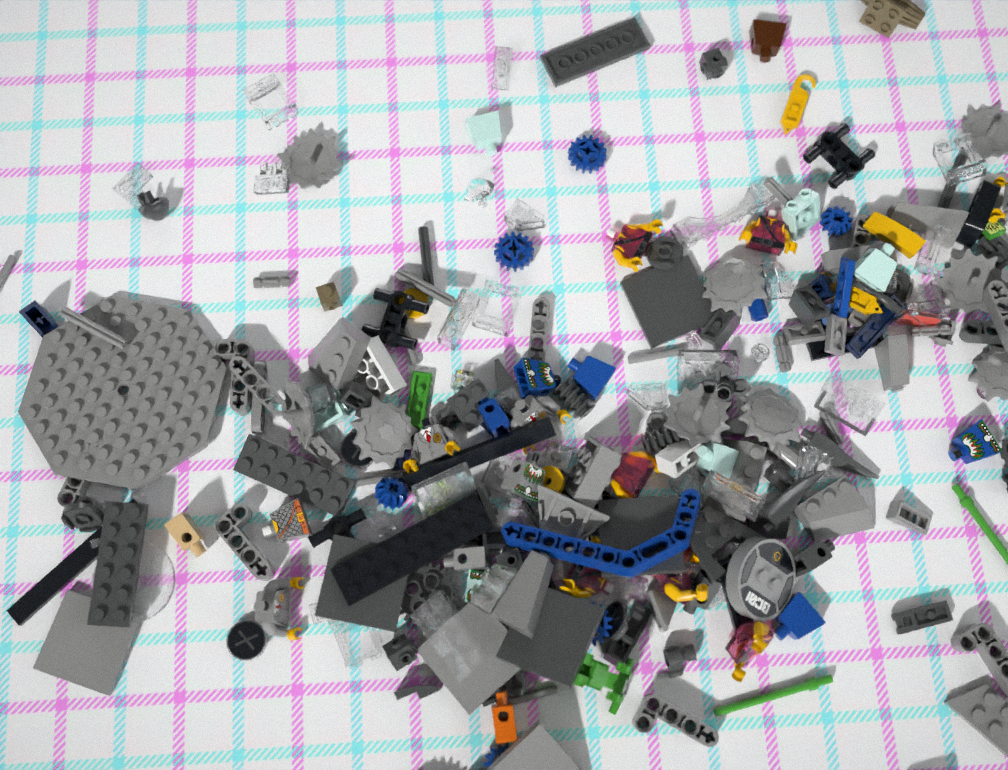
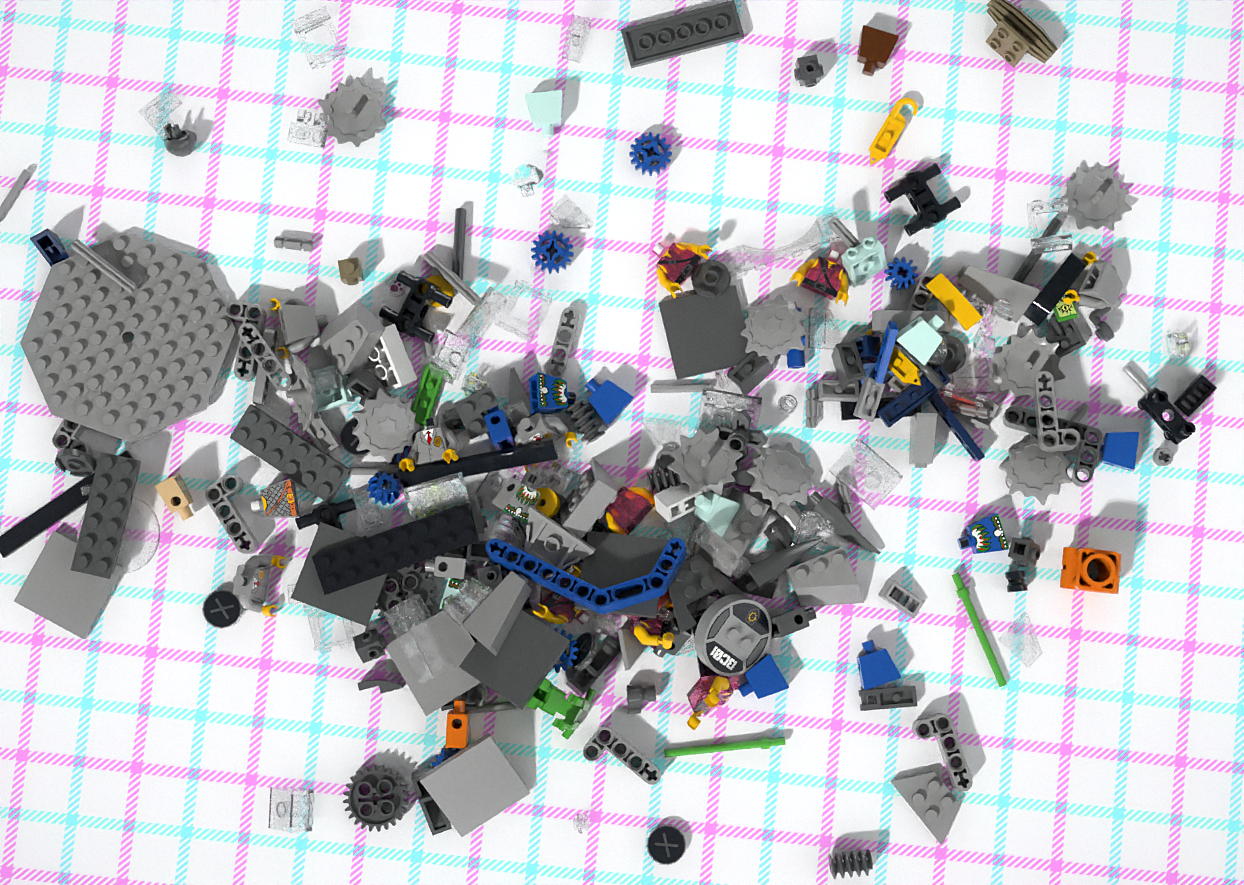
camera: 10 degrees right, 10 degrees up
none -> light grey torso [270,297,328,359]
none -> clear tile [386,276,406,297]
none -> clear slope [429,329,471,385]
none -> blue torso [857,639,901,690]
none -> dark blue tile [928,392,985,462]

